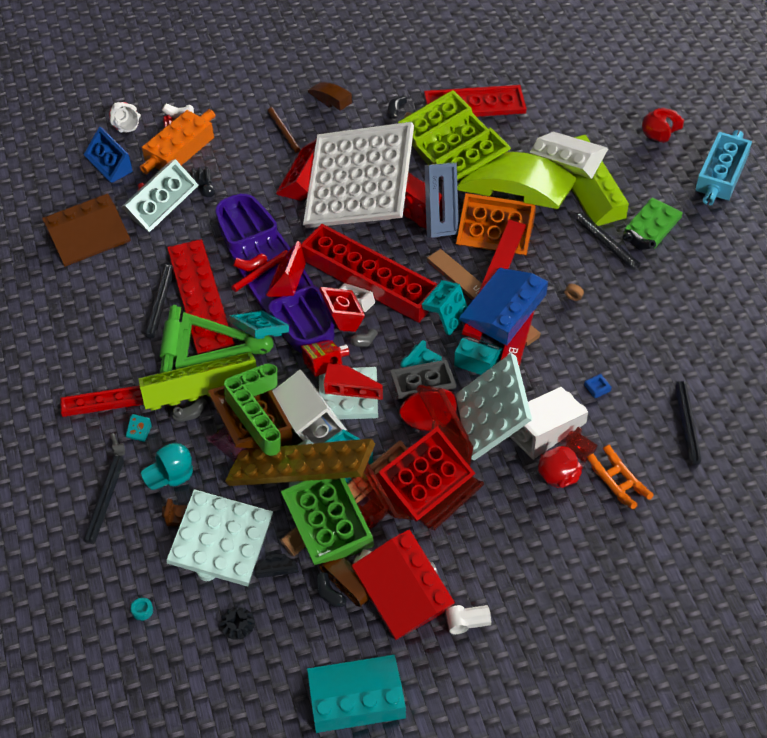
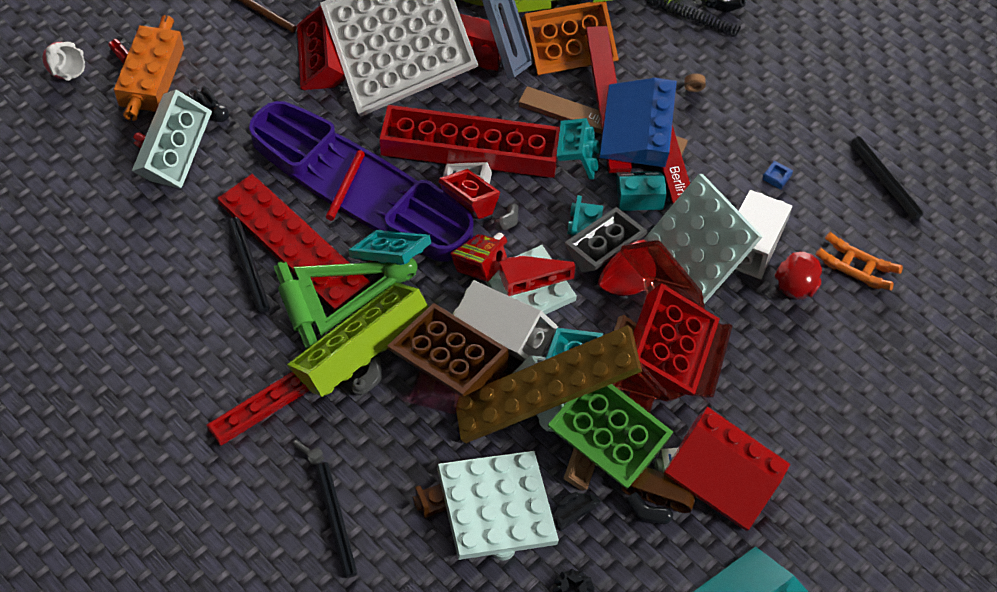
camera: 30 degrees left, 5 degrees up
reddish brown slope [42,193,131,267] -> none
blue slope [84,127,133,183] -> none
teal slope [126,414,152,442] -> none
teal piece [141,443,193,490] -> none
white arm [162,103,194,119] -> none
bright green beam [224,364,281,456] -> none
red arm [233,254,268,272] -> none
red slope [266,241,306,297] -> none
white piece [445,605,491,634] -> none
clear red bracket [566,426,598,462] -> none

